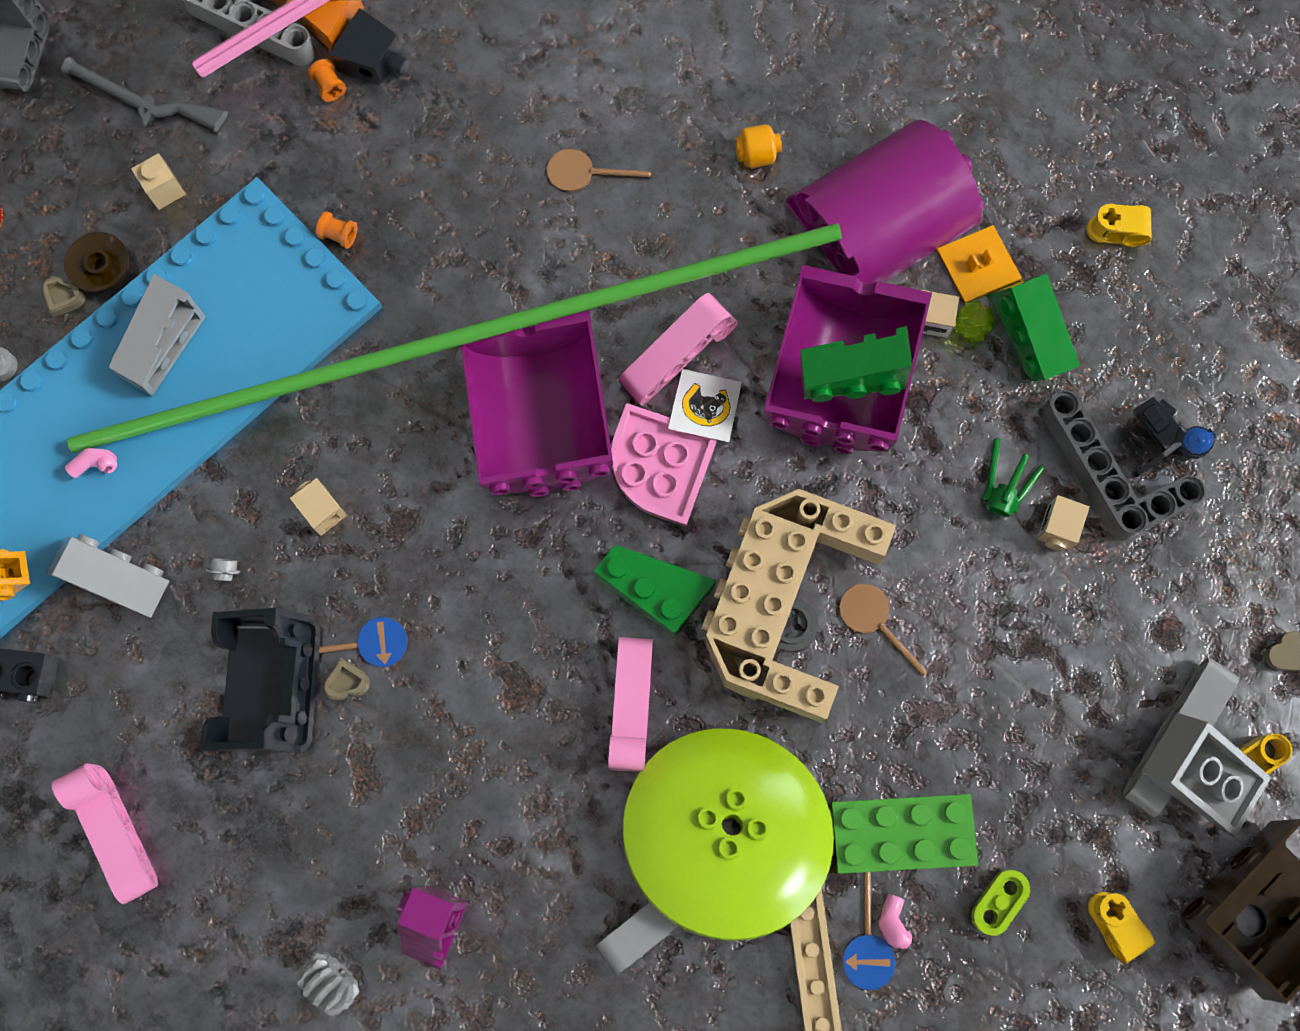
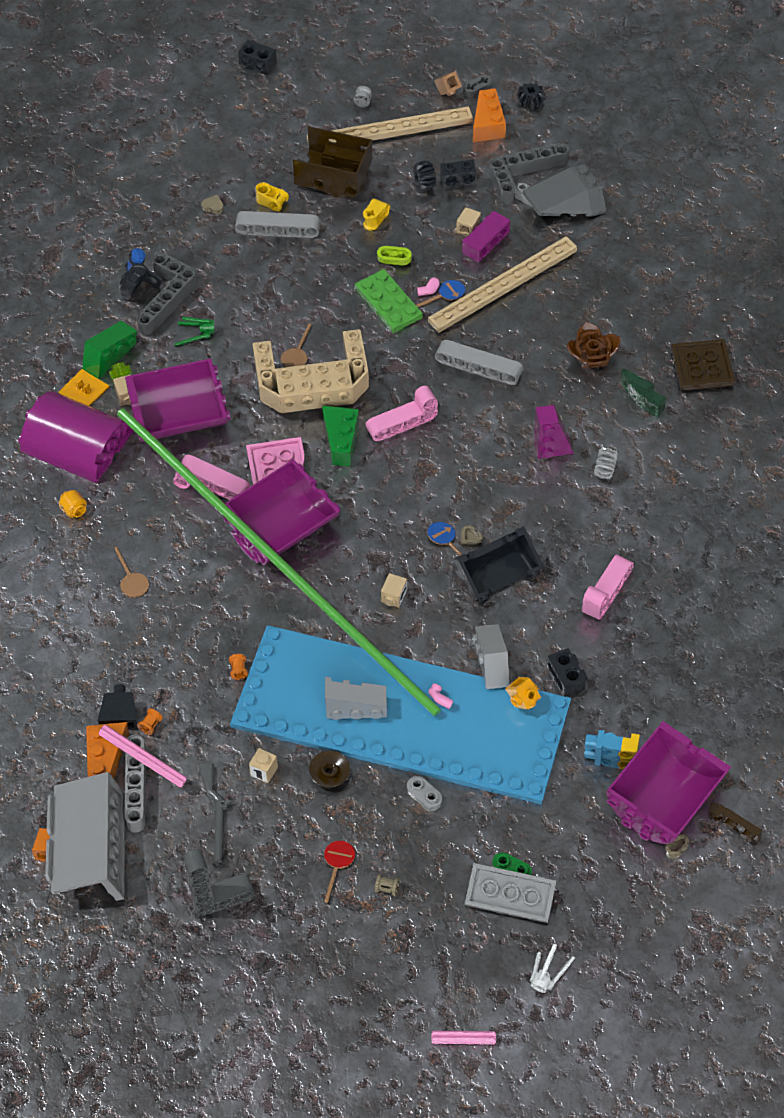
camera: 120 degrees left, 20 degrees down
dark tan tile [42,277,86,317] -> none
light grey plate [206,558,240,581] -> none
lime dish [623,728,834,941] -> none
sticker [668,369,742,442] -> none
green wedge [800,326,912,402] -> none
tan brick [1037,495,1090,551] -> none
yellow piece [1086,203,1152,247] -> none
light grey slope [1141,713,1271,837] -> none

